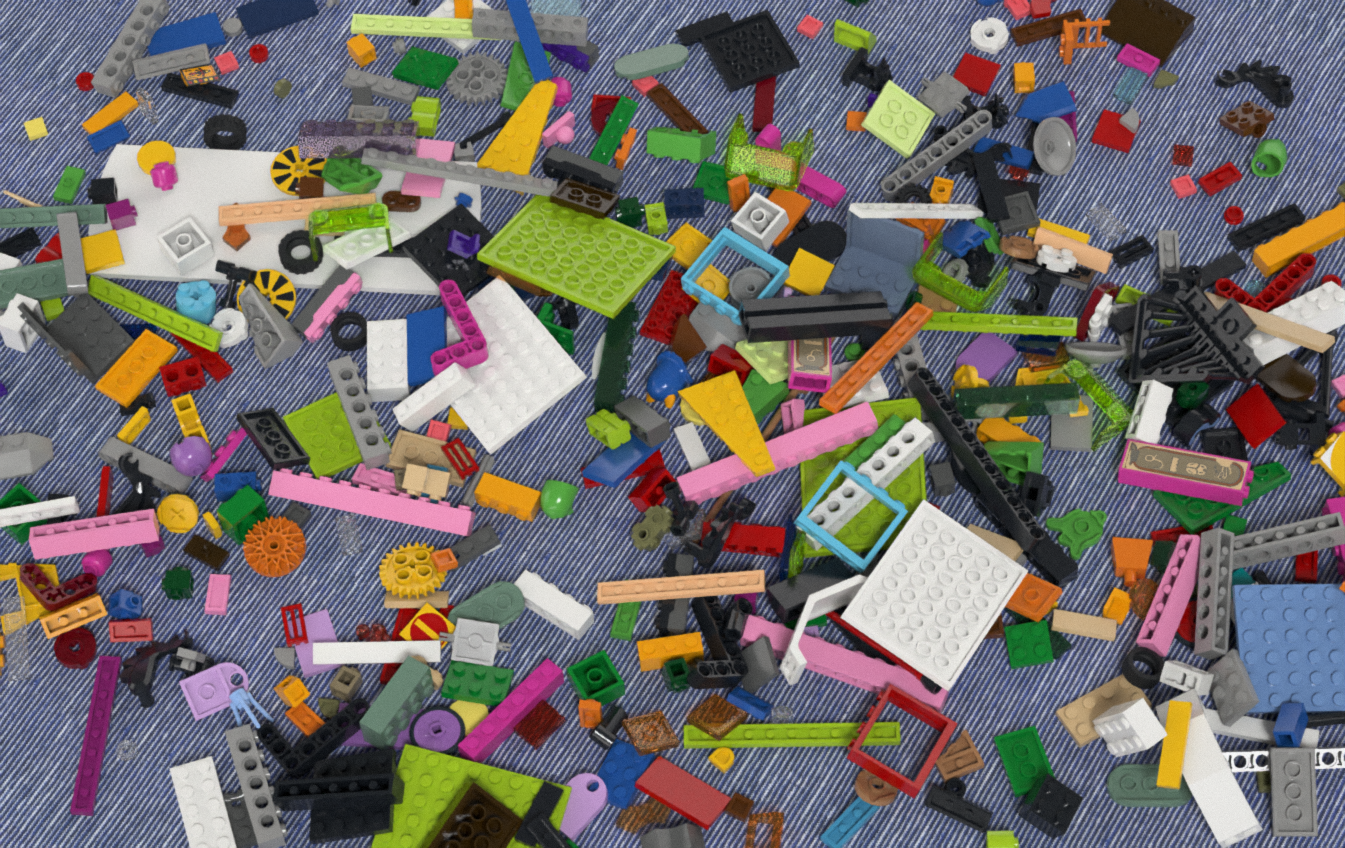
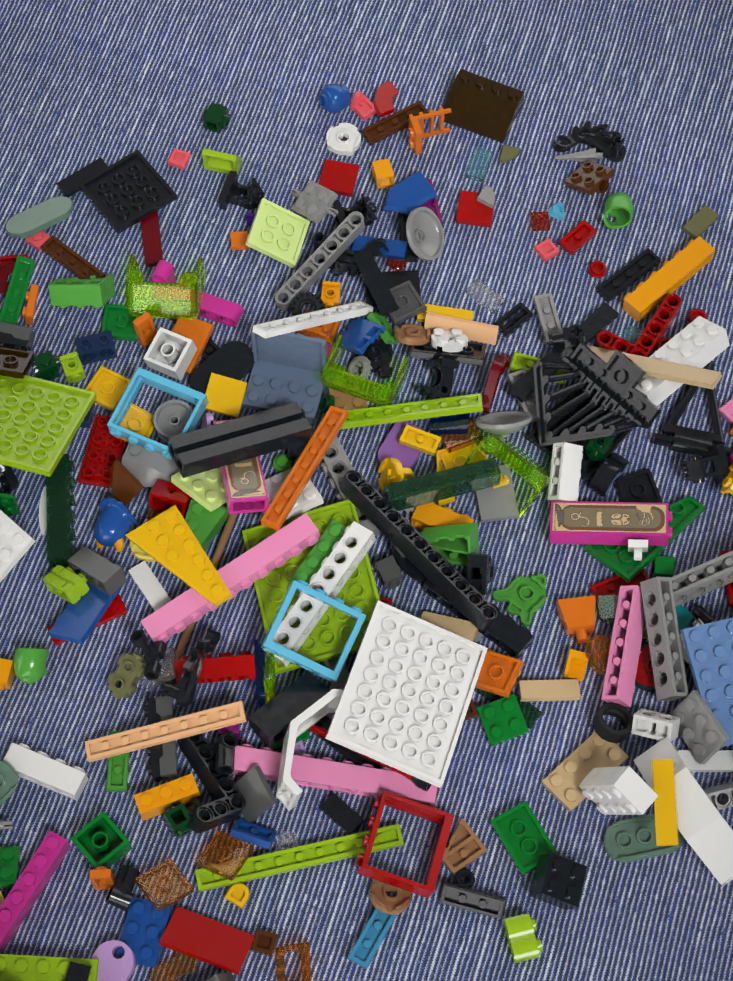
camera: 15 degrees left, 5 degrees up
clear red plate [513,699,566,750] -> none
red brick [628,468,677,512] -> none
bright pink slope [781,399,805,434] -> none
white plate [1088,293,1114,342] -> none
dark pink plate [1117,43,1160,77] -> none
red tile [1226,383,1286,449] -> none
dark brown tile [1255,354,1317,402] -> none
none -> black tile [319,793,364,835]
none -> yellow plate [399,424,442,456]
none -> medium azure tile [548,202,565,221]
none -> light grey piece [554,148,603,163]
none -> white tile [628,539,648,561]

